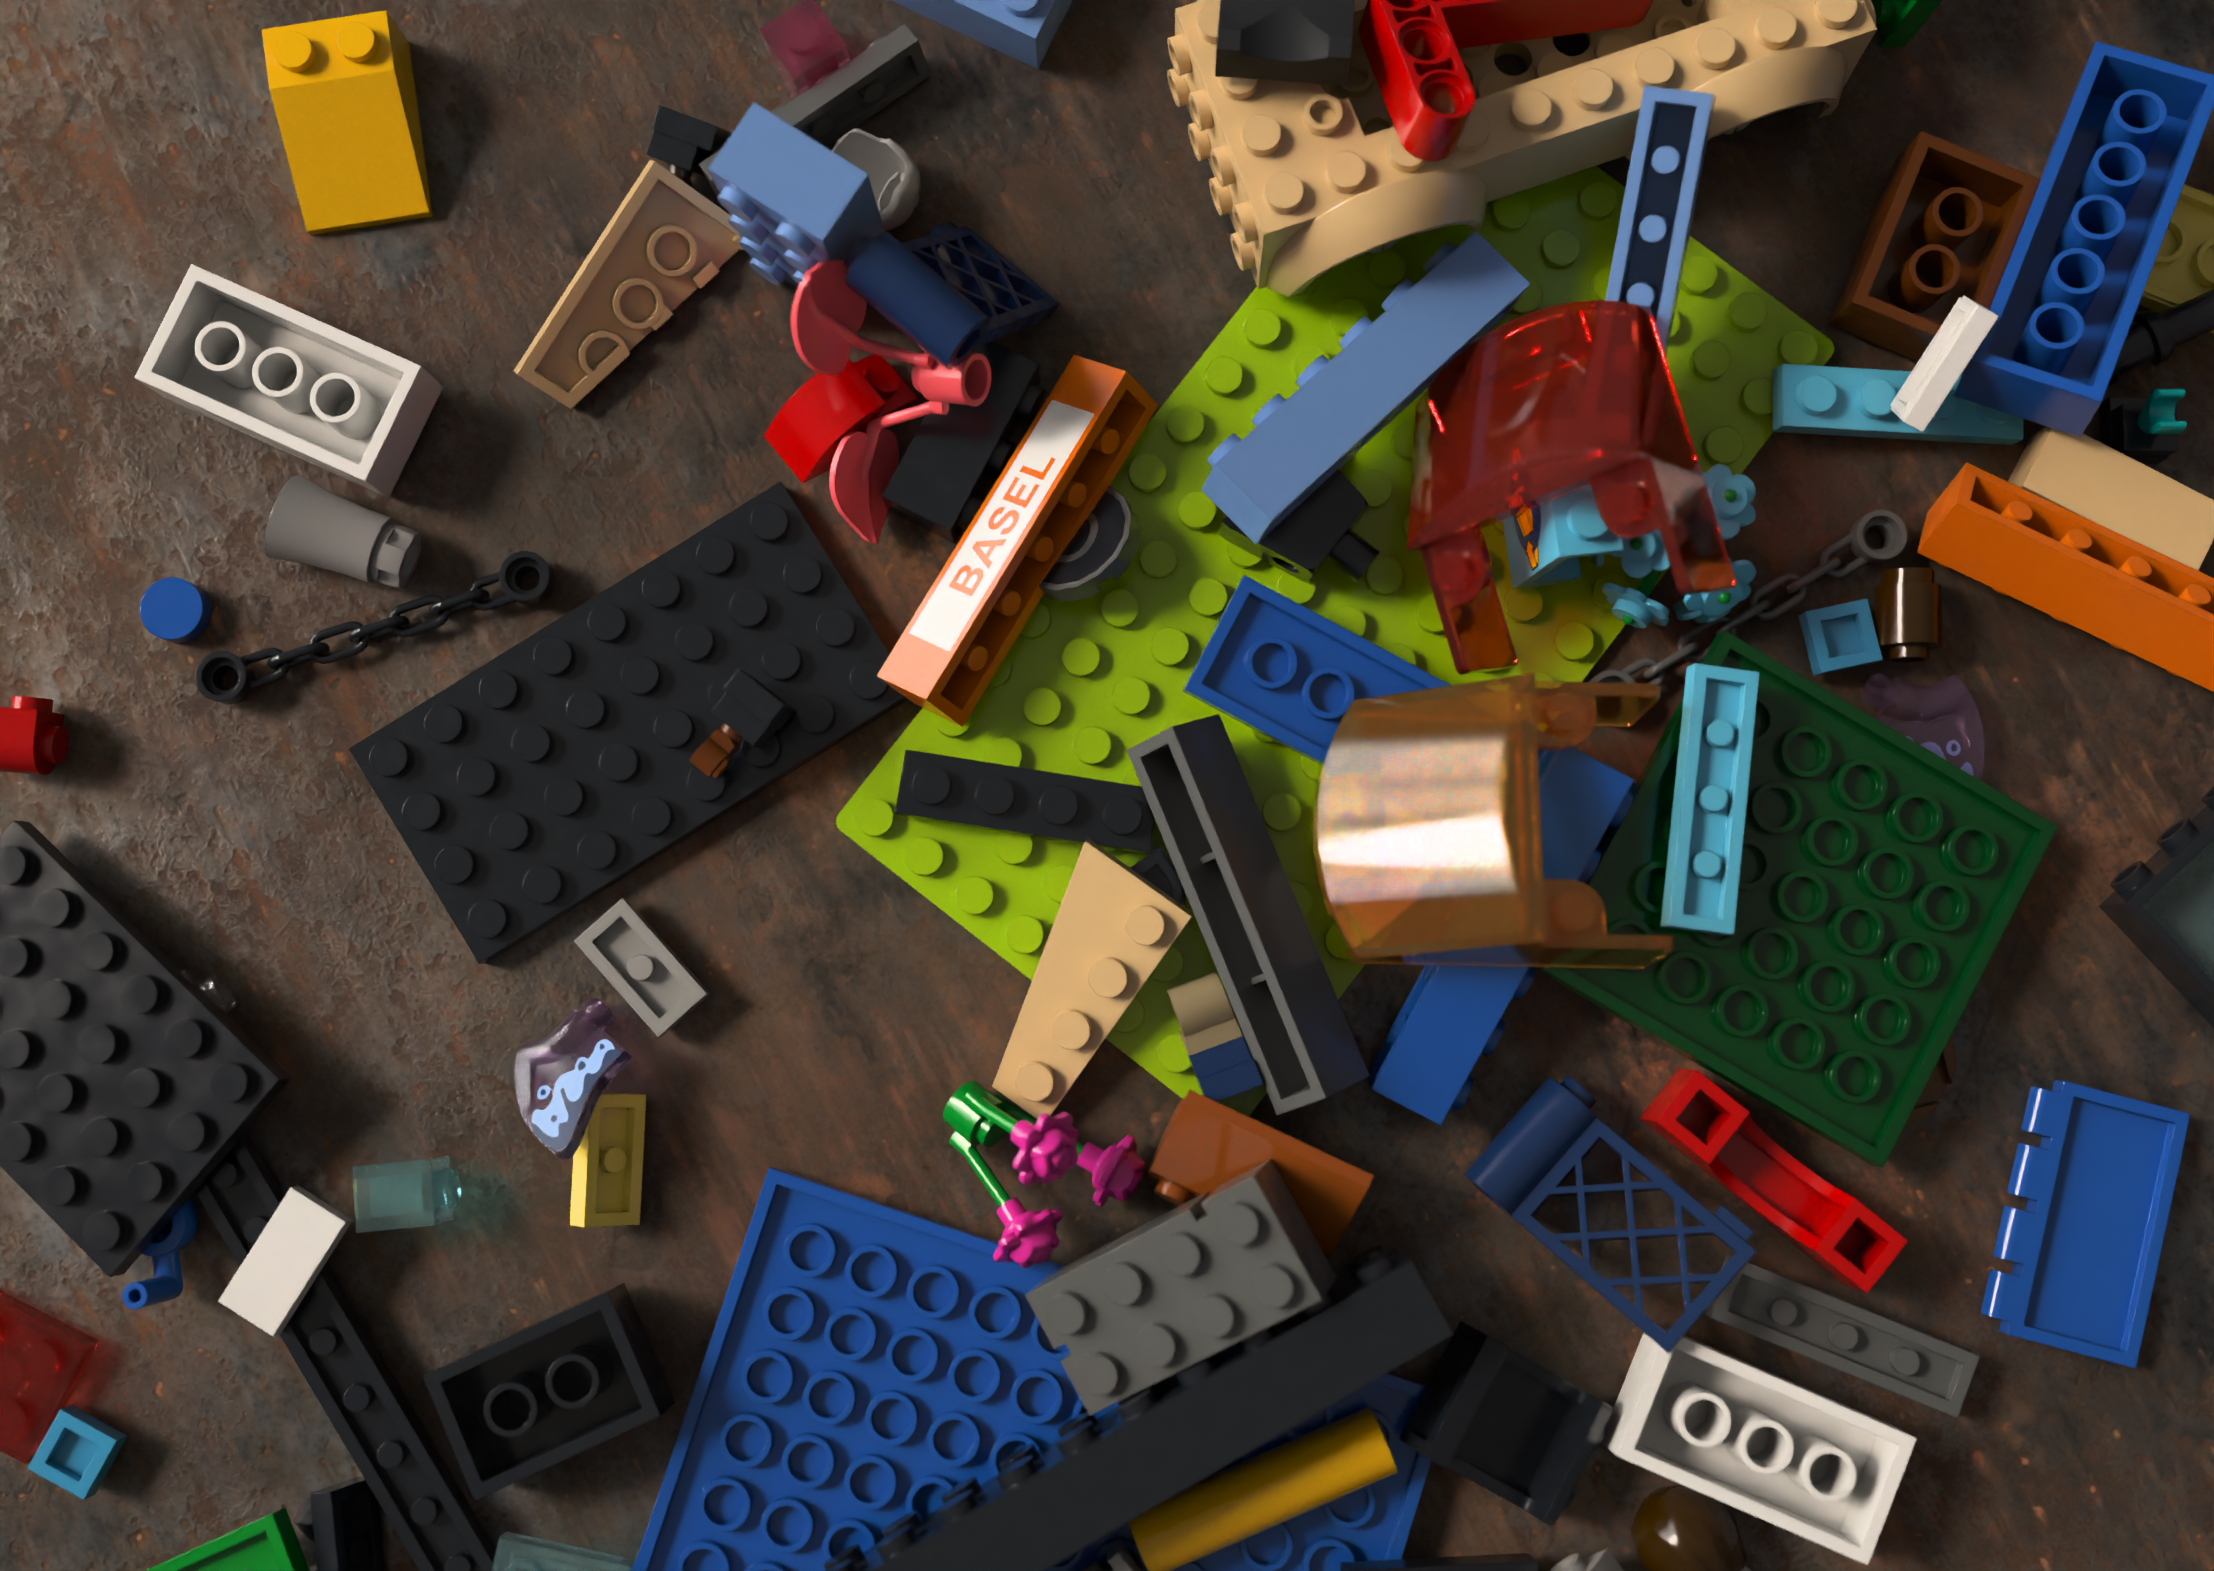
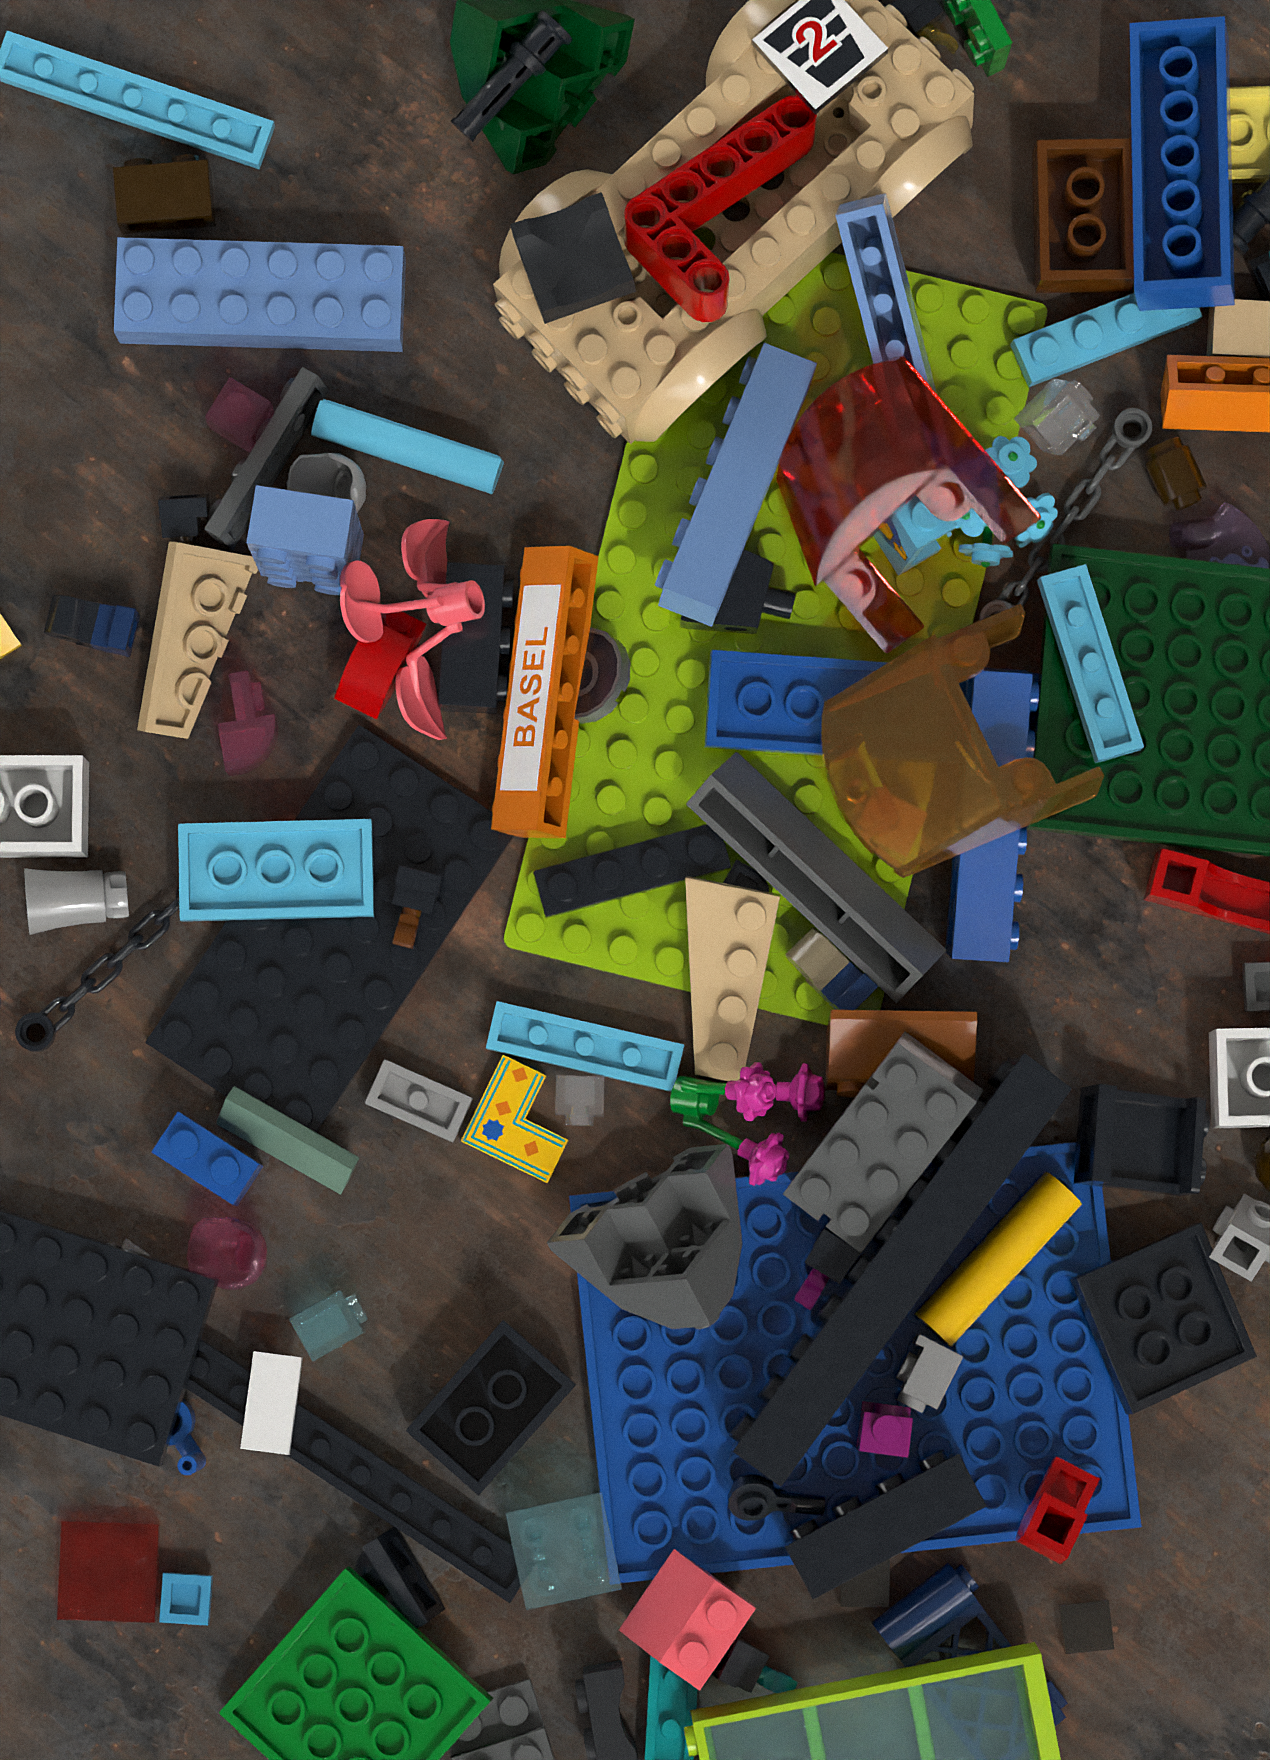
camera: 30 degrees left, 0 degrees up
clear purple arm [514,998,632,1160] -> none
light yellow plate [570,1093,646,1227] -> none
dark blue piece [844,222,1060,370] -> none
dark blue piece [1463,1076,1756,1354] -> none
dark azure plate [1798,598,1883,677] -> none
white tile [1890,295,1999,432] -> none
none -> leg [43,595,140,657]
none -> blue brick [152,1112,263,1206]
none -> medium azure plate [178,819,374,922]
none -> clear pink hair [186,1216,268,1290]
none -> sand green tile [216,1087,359,1195]
none -> clear pink brick [218,670,279,777]
none -> medium azure brick [311,399,504,494]
none -> yellow tile [461,1055,568,1184]
none -> medium azure plate [486,1001,684,1092]
none -> dark grey brick [547,1144,743,1329]
none -> clear plate [555,1075,605,1126]
none -> black piece [794,1224,861,1310]
none -> clear brick [1014,378,1100,456]

